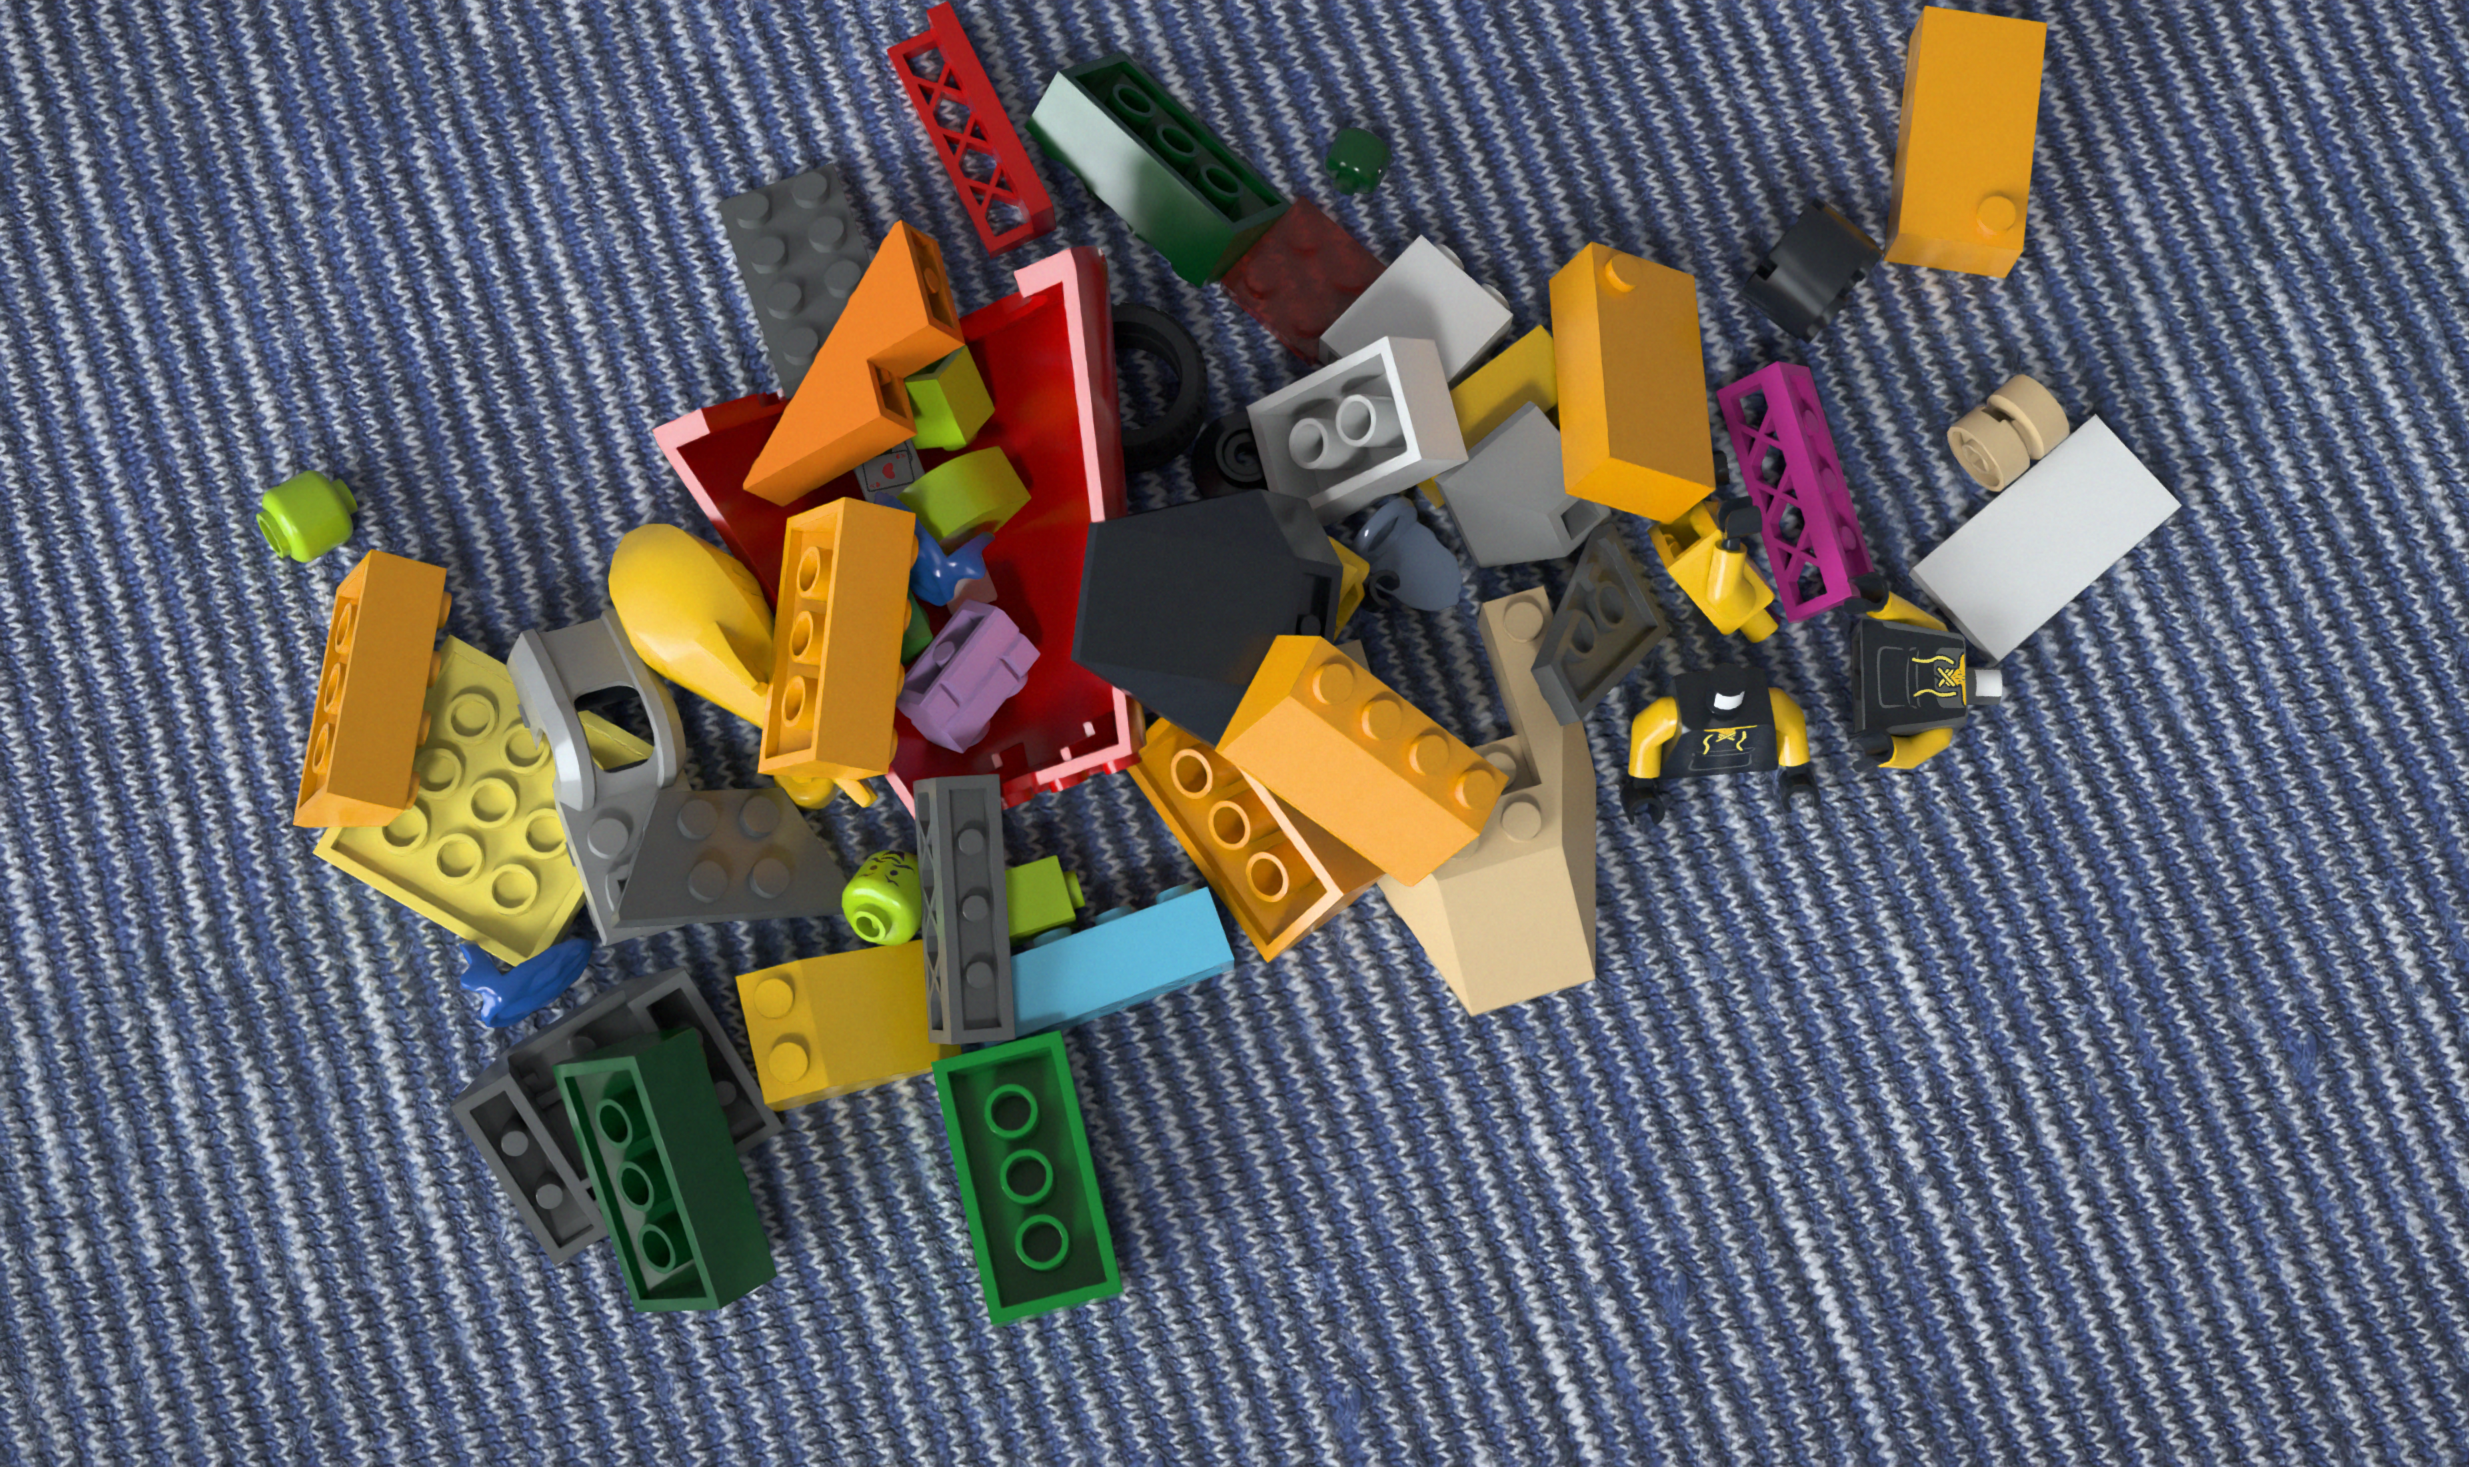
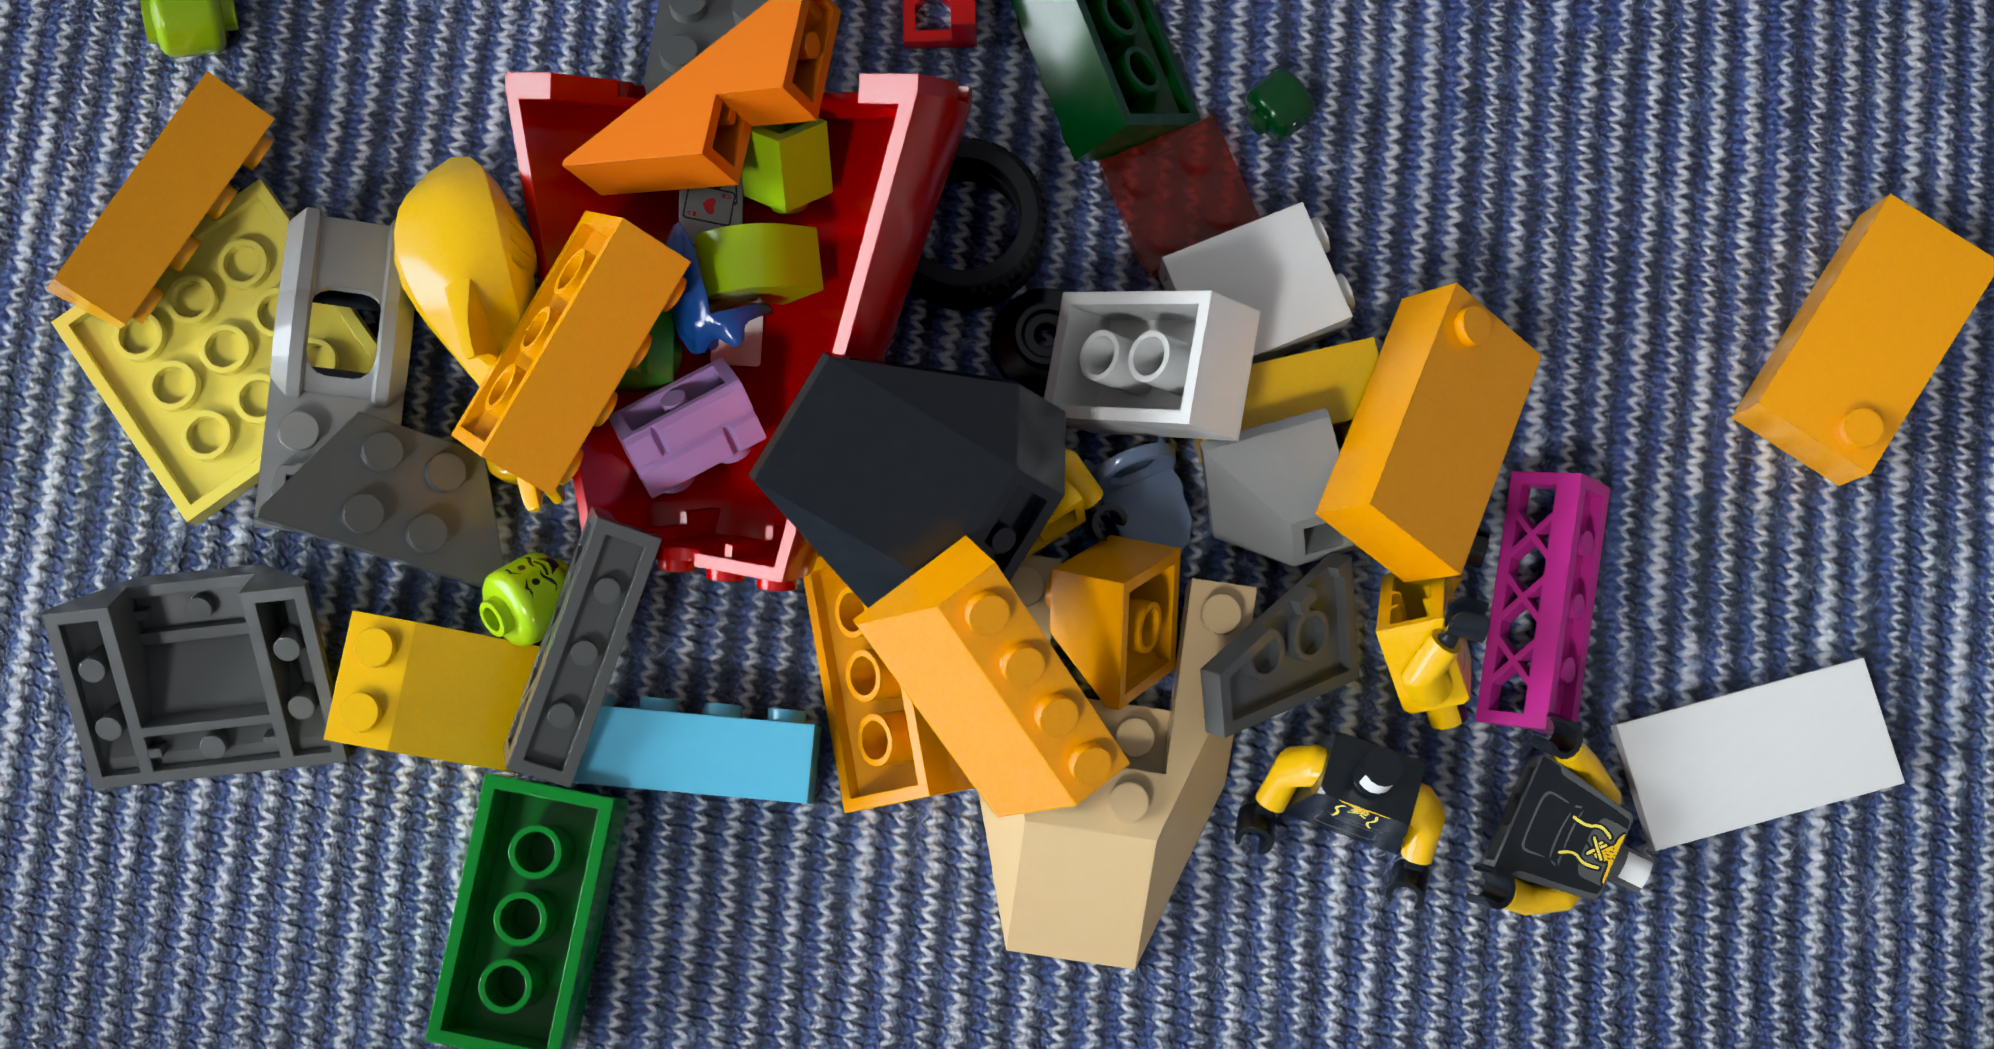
camera: 30 degrees right, 5 degrees up
blue piece [459,938,593,1028] -> none
dark green slope [551,1027,778,1313] -> none
lime brick [1005,855,1086,948] -> none
black brick [1737,195,1884,344] -> none
tan wheel [1947,374,2070,492] -> none
none -> light orange slope [1045,535,1181,710]

